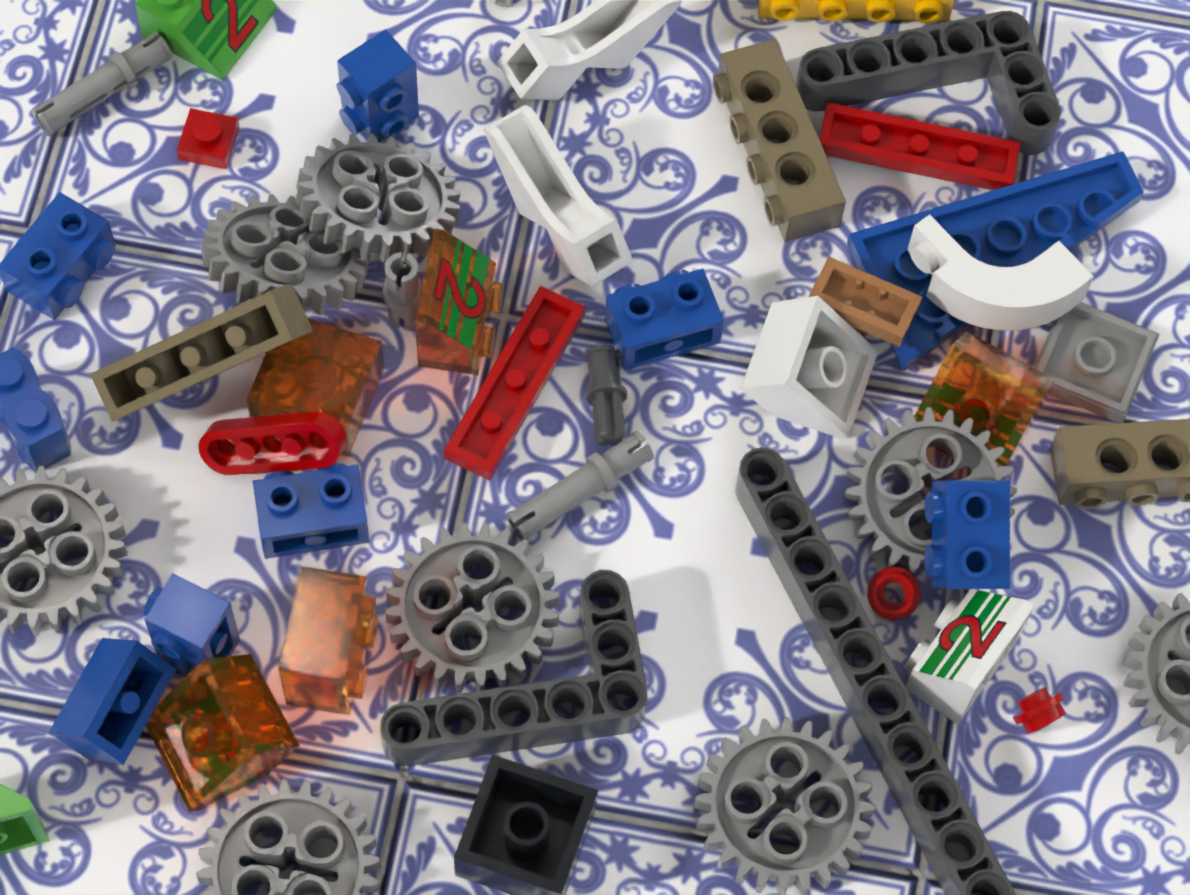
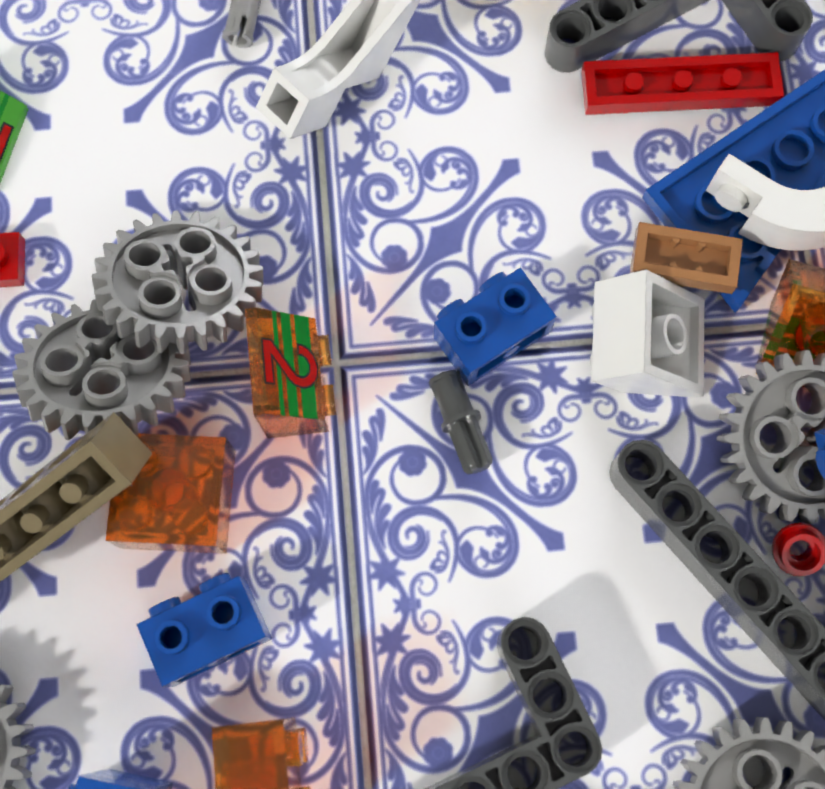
camera: 10 degrees left, 10 degrees up
red plate [198,412,348,475] -> none
blue brick [336,29,419,143] -> none
light grey pin [383,252,424,329] -> none
light grey gear [385,523,559,694] -> none
red plate [444,286,586,481] -> none
white arch [483,105,633,287] -> none
light grey pin [505,431,654,541] -> none
dark tan brick [713,38,846,242] -> none

